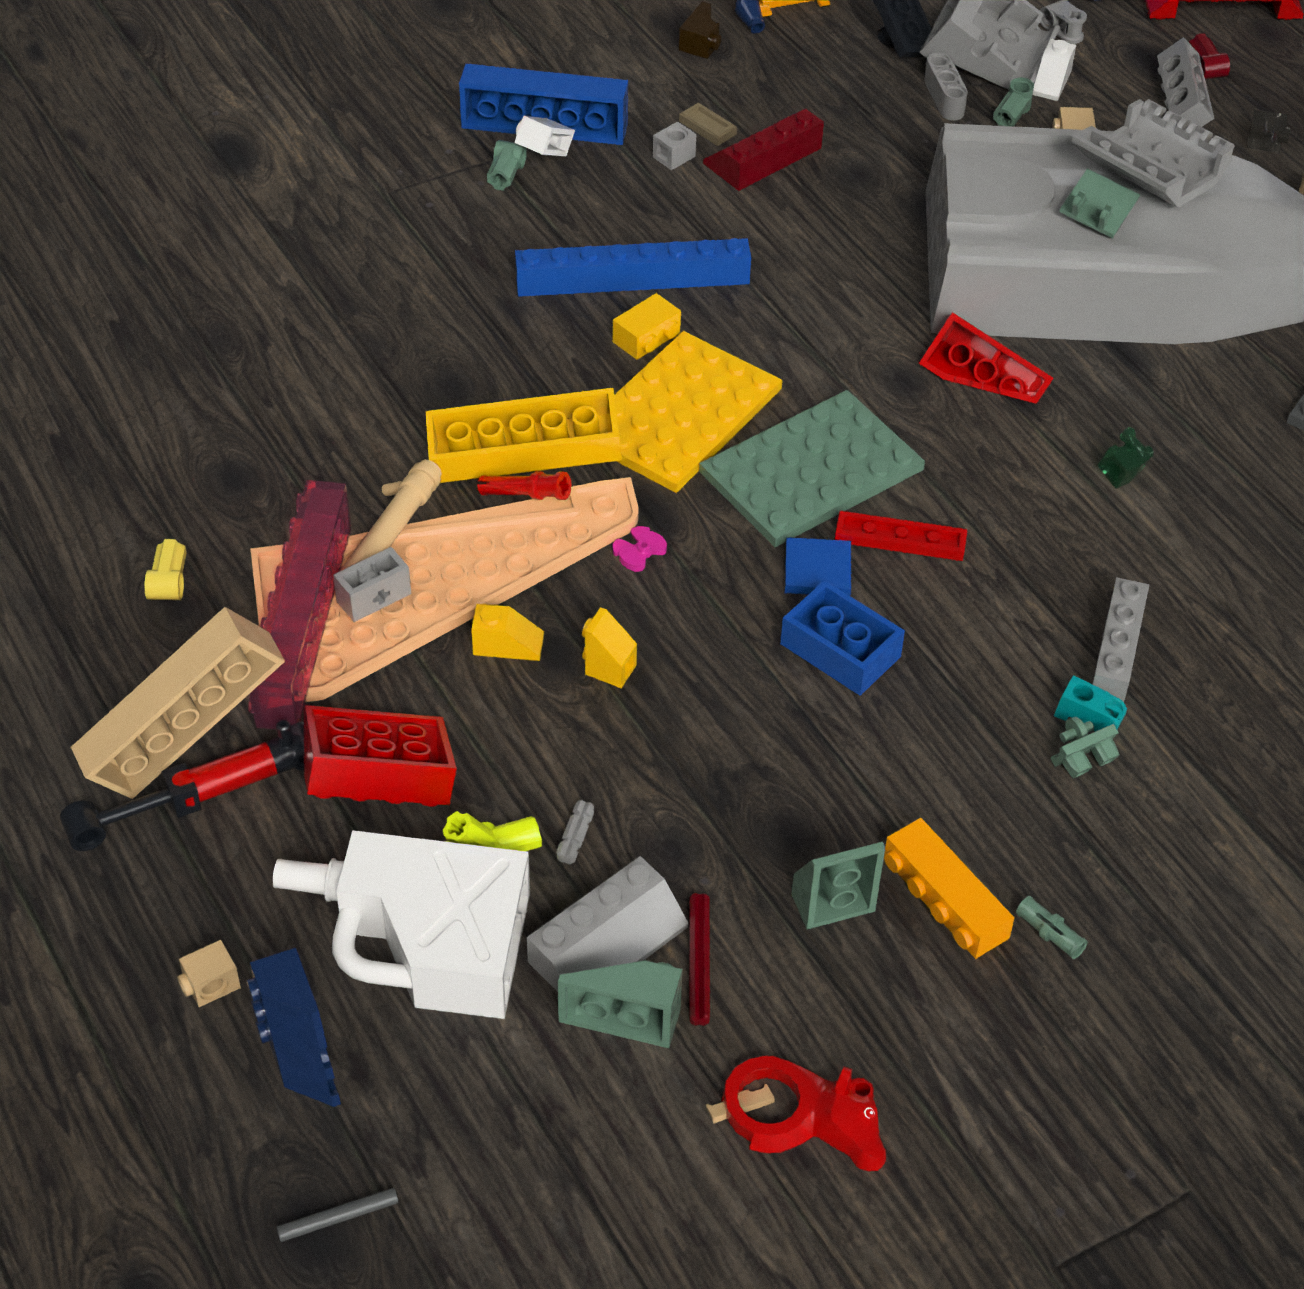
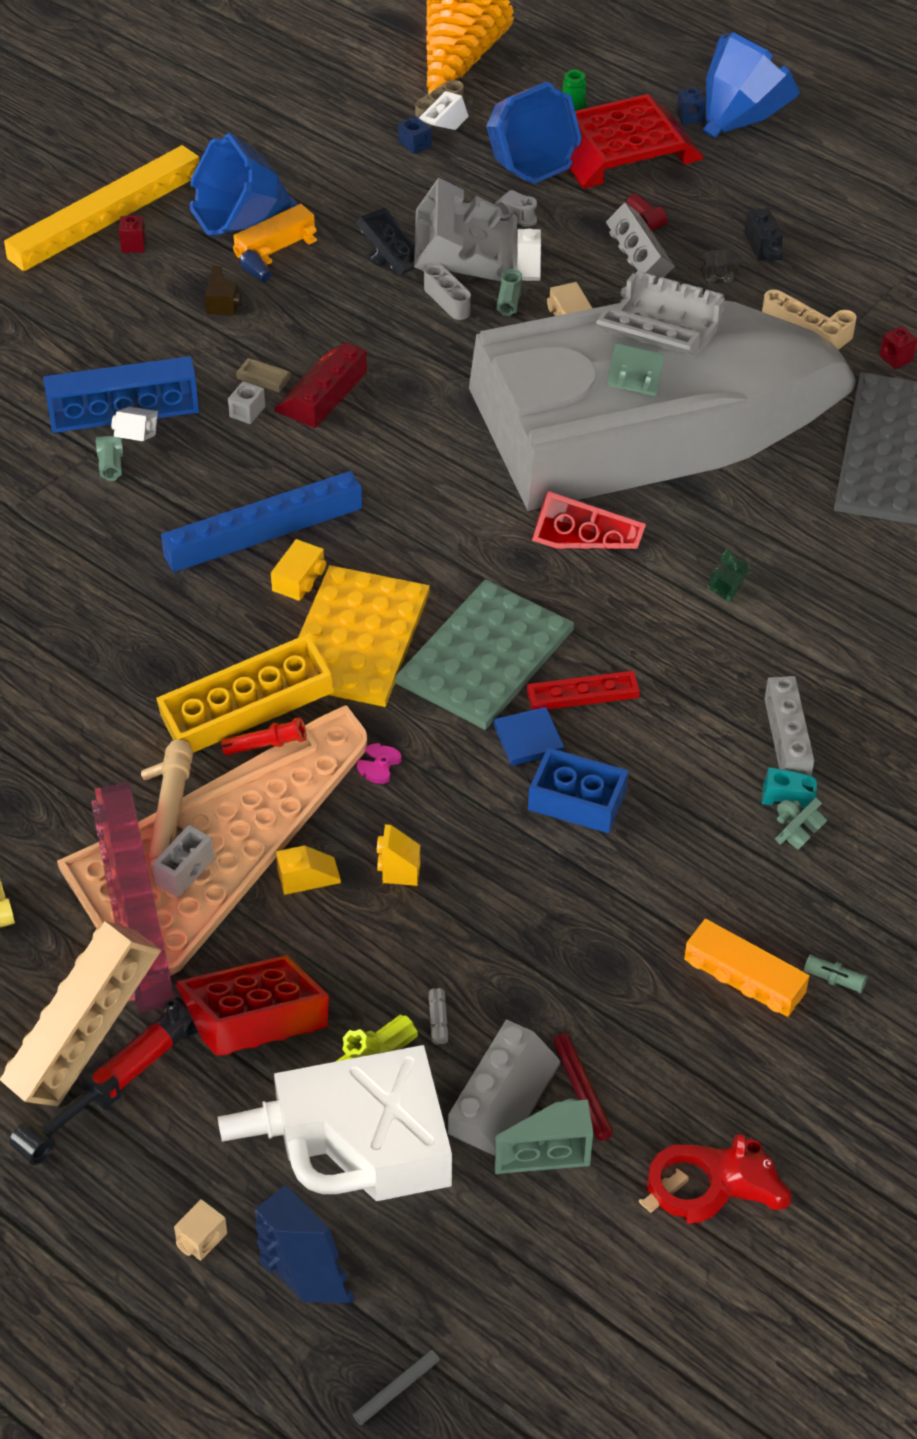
camera: 20 degrees left, 0 degrees up
sand green slope [792,842,885,929] -> none

